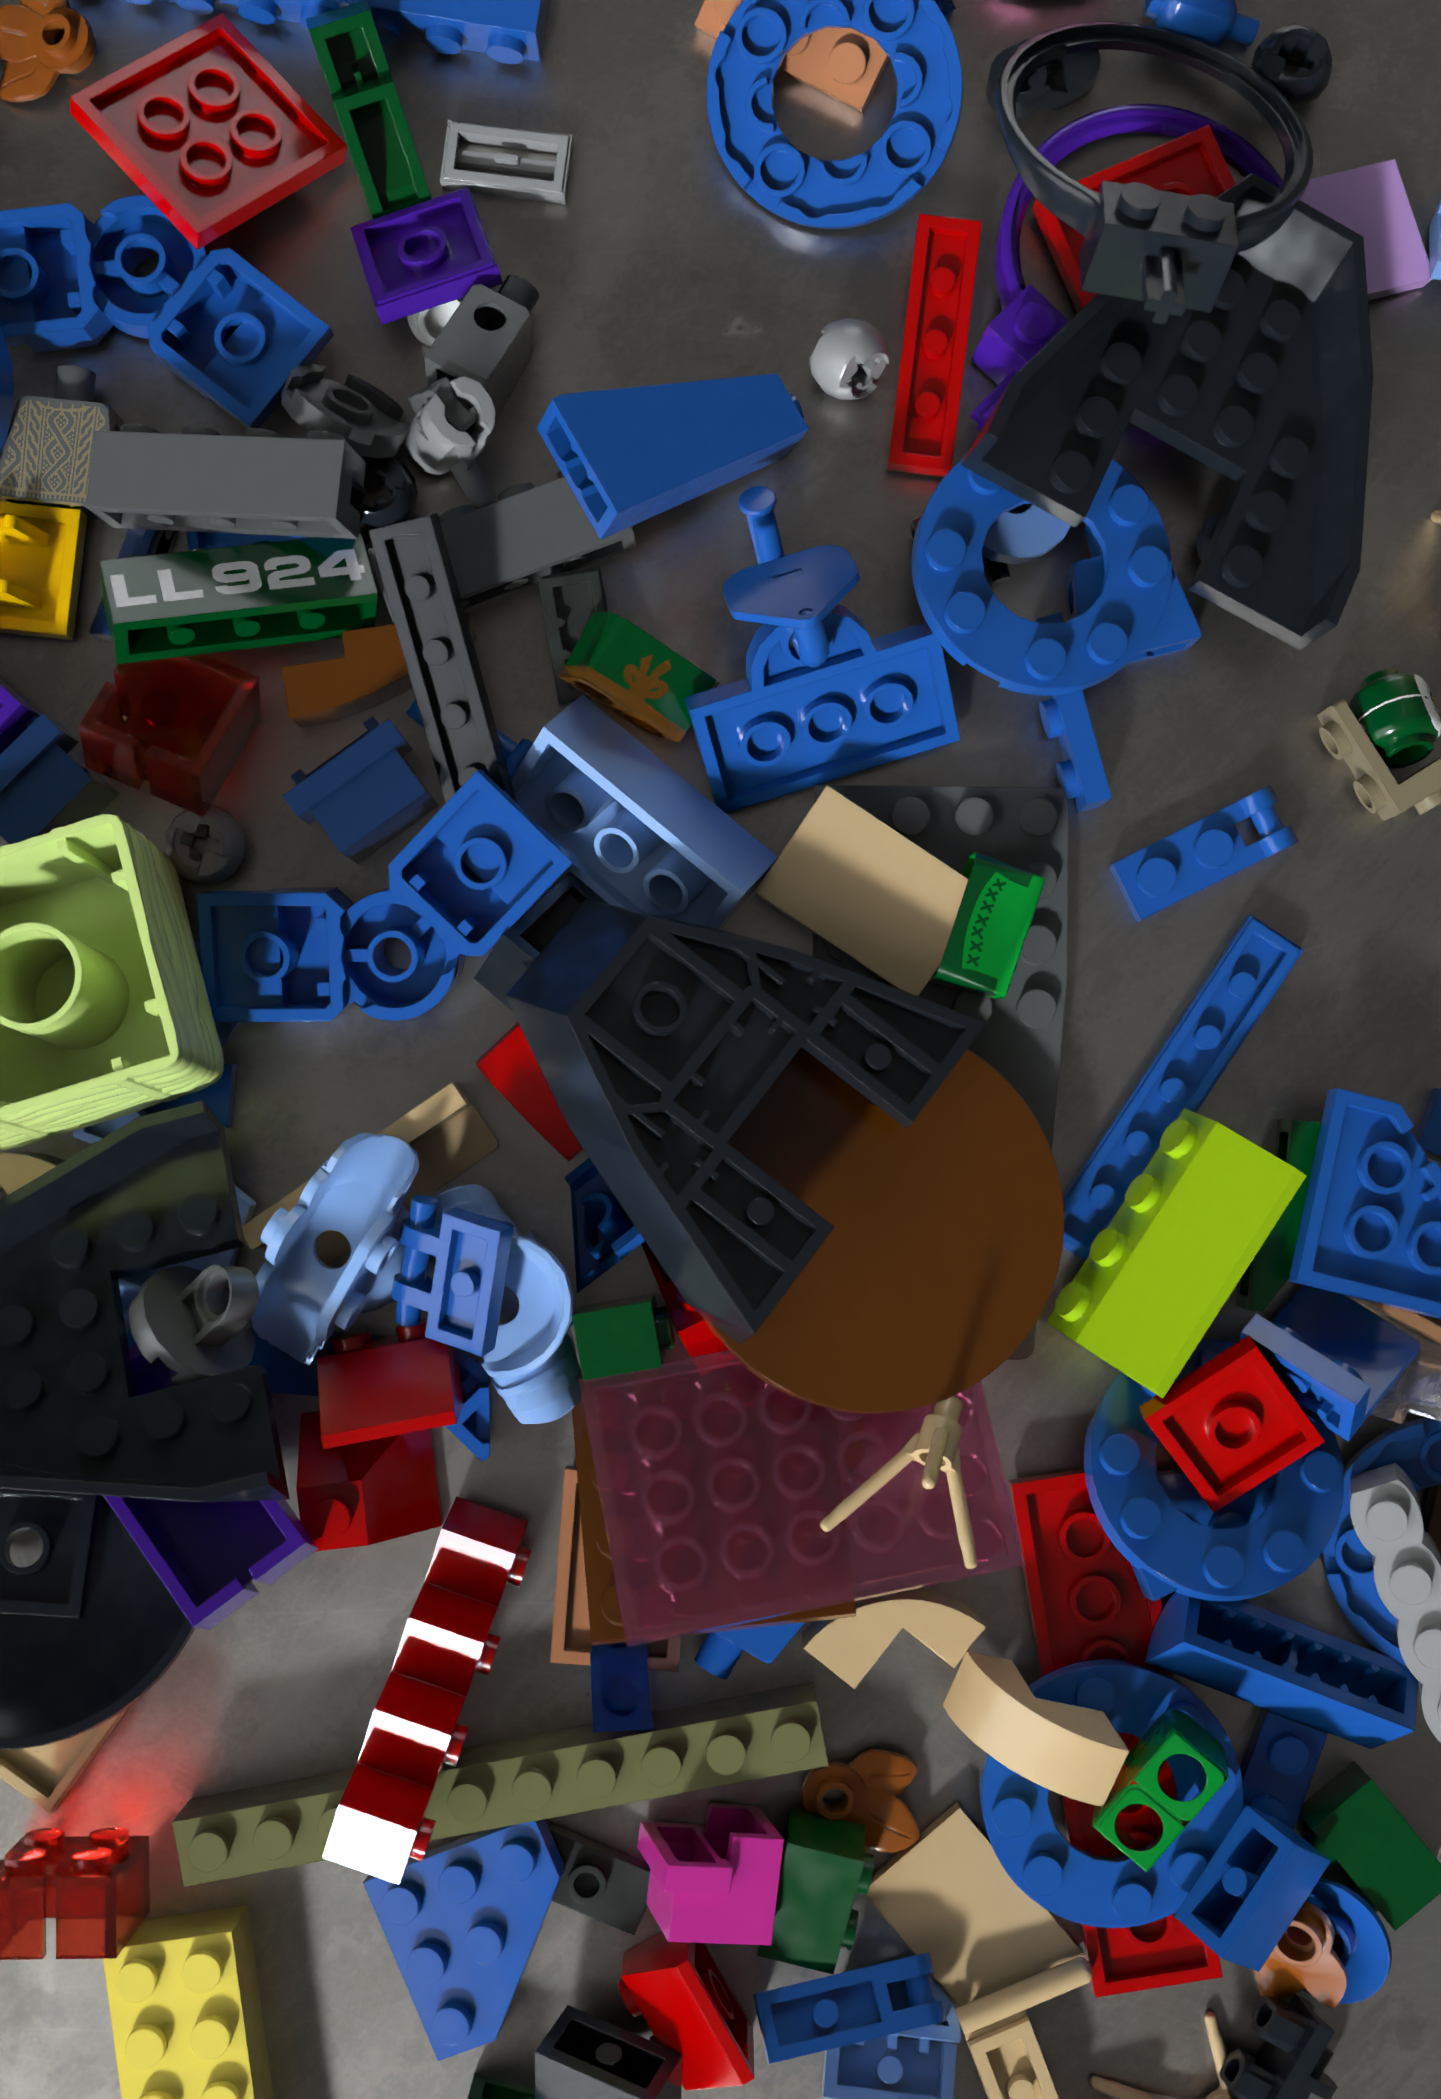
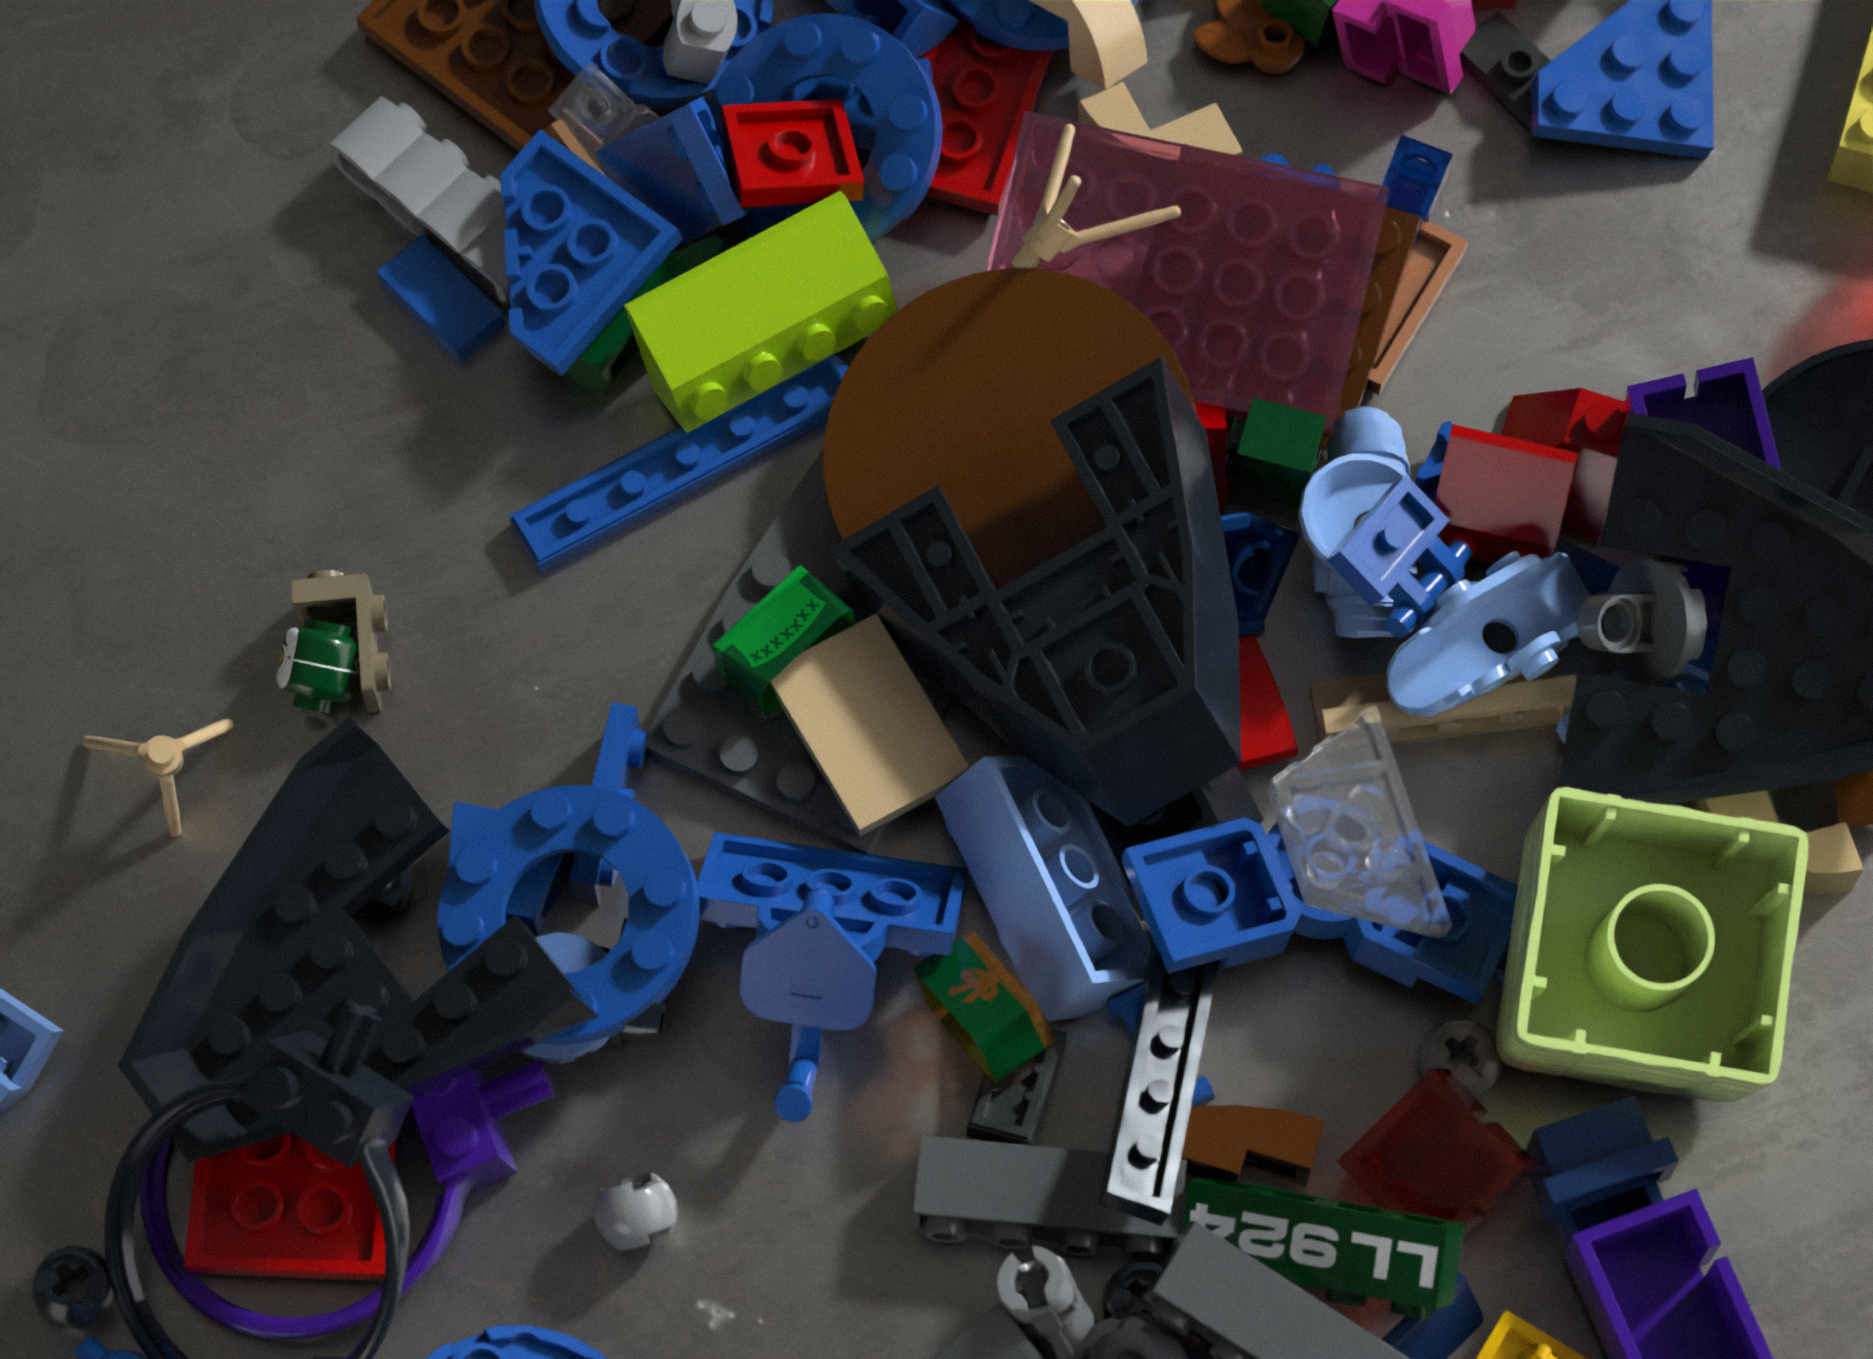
camera: 160 degrees left, 20 degrees down
olive brick [172,1682,829,1887] -> none
dark blue plate [282,716,439,864] -> none
red brick [322,1496,532,1885] -> none
blue slope [537,373,809,540] -> none
red plate [887,213,982,477] -> none
blue plate [1109,785,1299,922] -> none
lavender tile [1300,159,1432,301] -> none
none -> clear wing [1267,706,1452,938]

